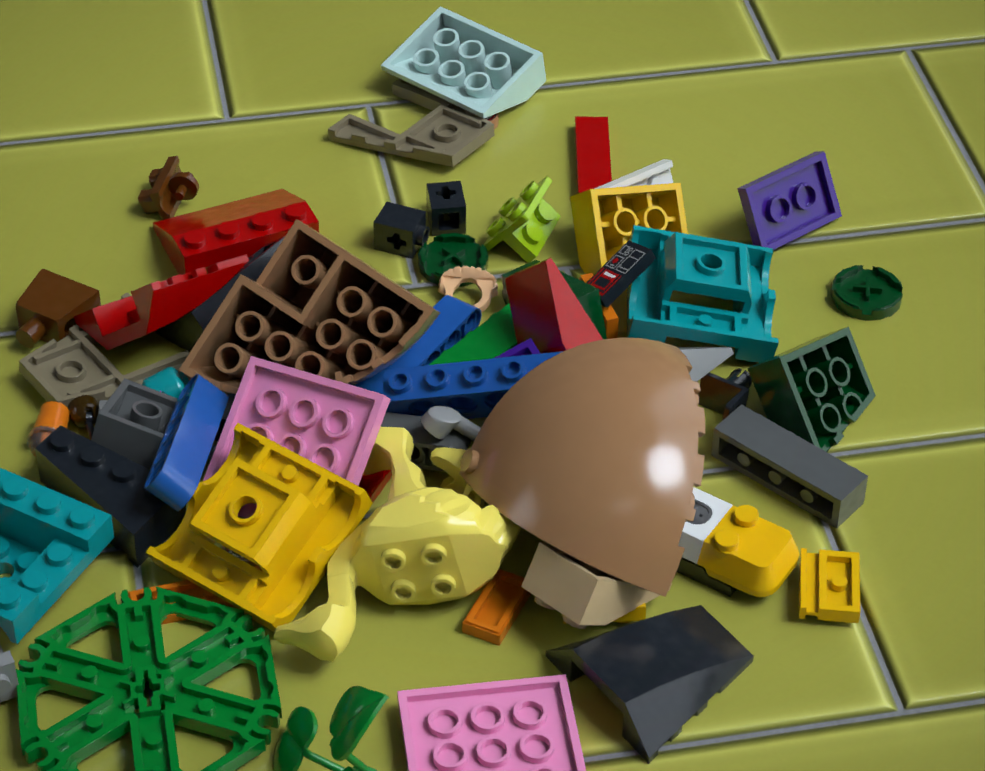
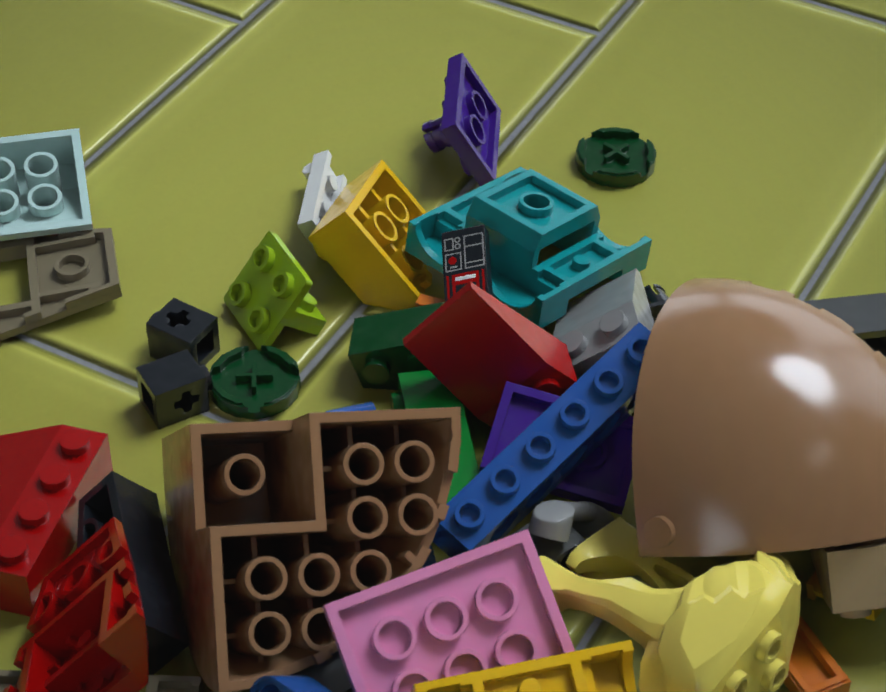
camera: 50 degrees left, 0 degrees up
light nougat piece [438,266,498,313] -> none
red tile [575,116,612,194] -> none
dark green wedge [747,327,876,452] -> none

